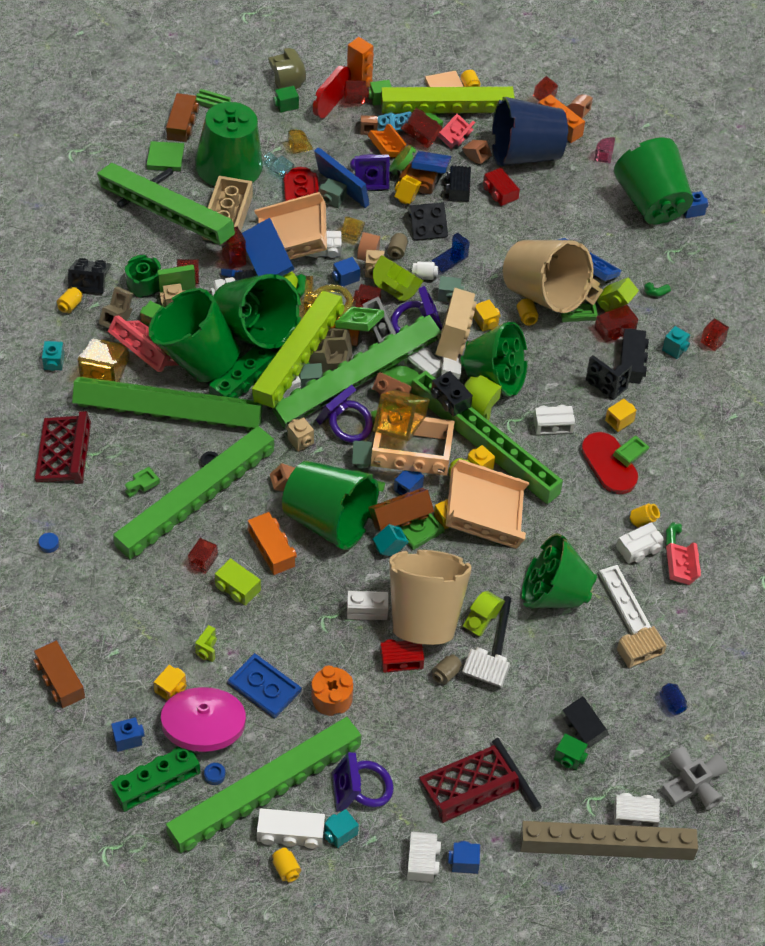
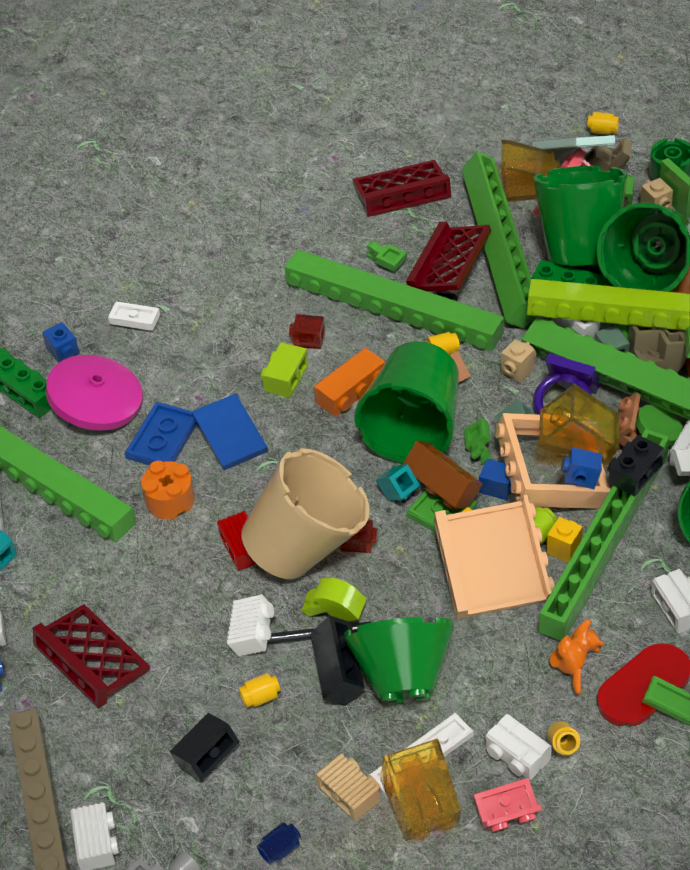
camera: 80 degrees right, 5 degrees down
dark orange brick [33,640,85,708] -> none
blue tile [39,533,59,553] -> none
teal brick [42,341,65,371] -> none
black bracket [68,258,111,294] -> none
yellow brick [153,665,187,701] -> none
lime bracket [195,625,217,662] -> none
blue tile [204,763,226,785] -> none
dark purple tile [332,752,394,811] -> none
dark tan brick [432,654,462,684] -> none
lime brick [464,375,502,421] -> none
black bar [492,738,542,811] -> none
green brick [554,733,589,771] -> none
green arm [666,522,682,546] -> none
none -> white plate [108,301,160,331]
none -> blue tile [192,393,268,471]
none -> yellow brick [238,672,281,708]
none -> black brick [310,615,365,706]
none -> clear yellow slope [380,738,462,841]
none -> dark red fence [406,221,491,292]
none -> yellow brick [426,332,460,354]
none -> light aqua tile [532,135,615,151]
none -> orange animal [549,619,605,694]
none -> blue brick [561,447,602,489]

